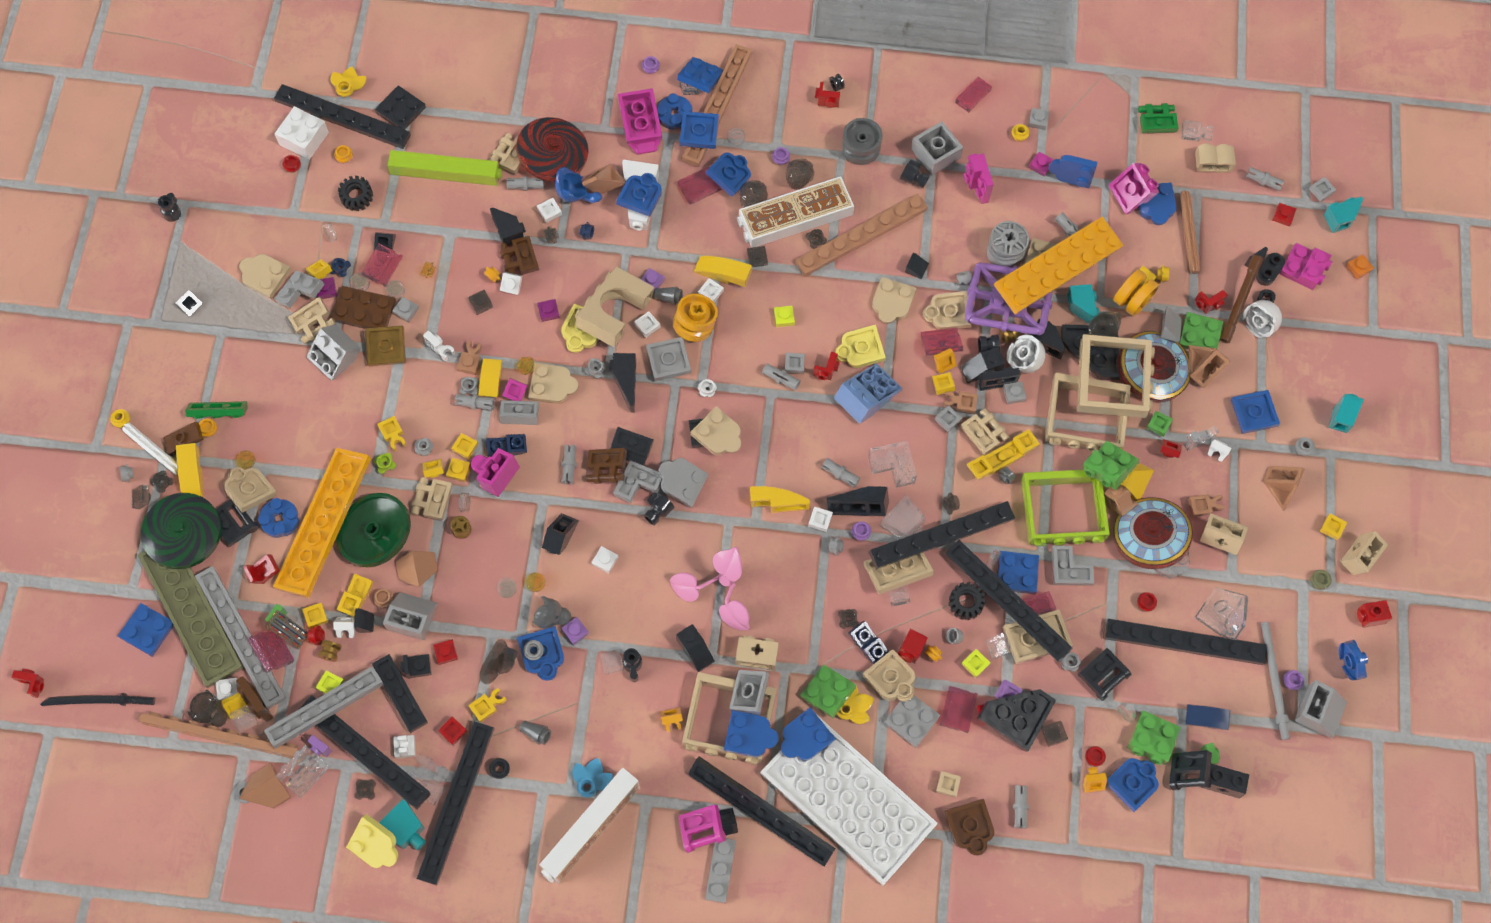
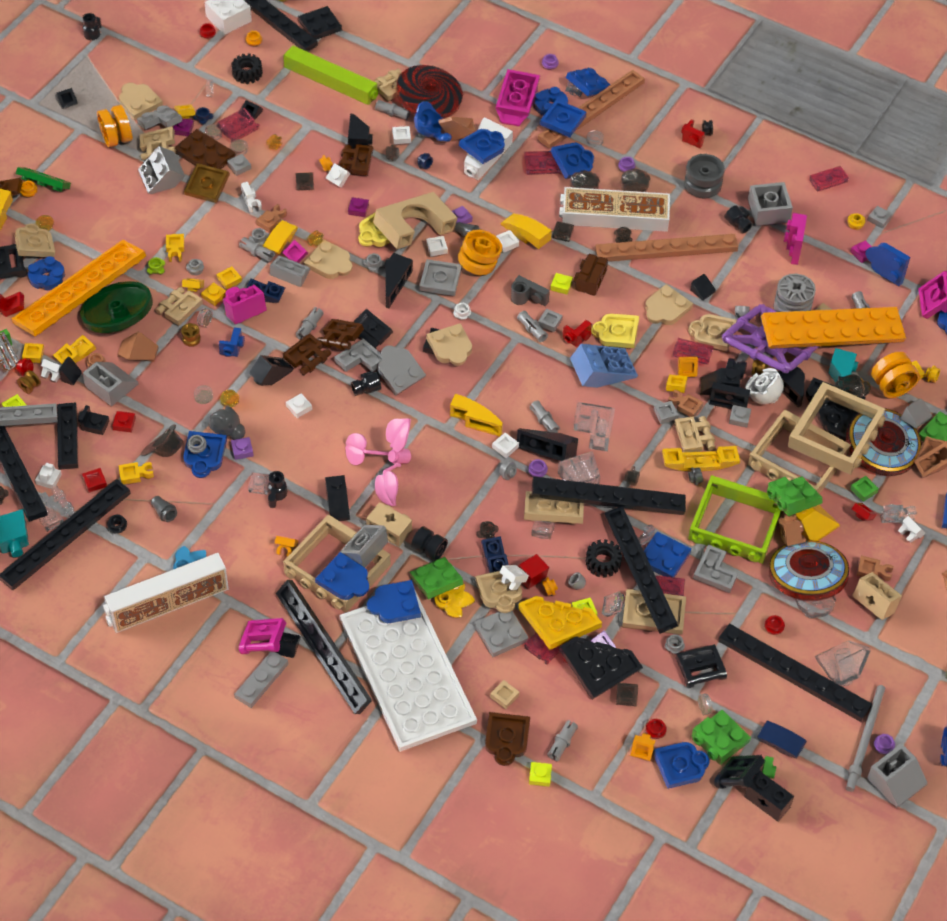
camera: 25 degrees right, 15 degrees down
none -> light orange wheel [97,104,133,148]
none -> blue bracket [219,327,245,357]
none -> reddish brown plate [283,333,332,375]
none -> black wheel [411,526,448,561]
none -> white tile [500,565,529,590]
none -> dark grey plate [511,275,550,306]
none -> yellow plate [518,596,602,650]
none -> neon yellow plate [529,762,552,787]
none -> reddish brown brick [574,254,608,296]

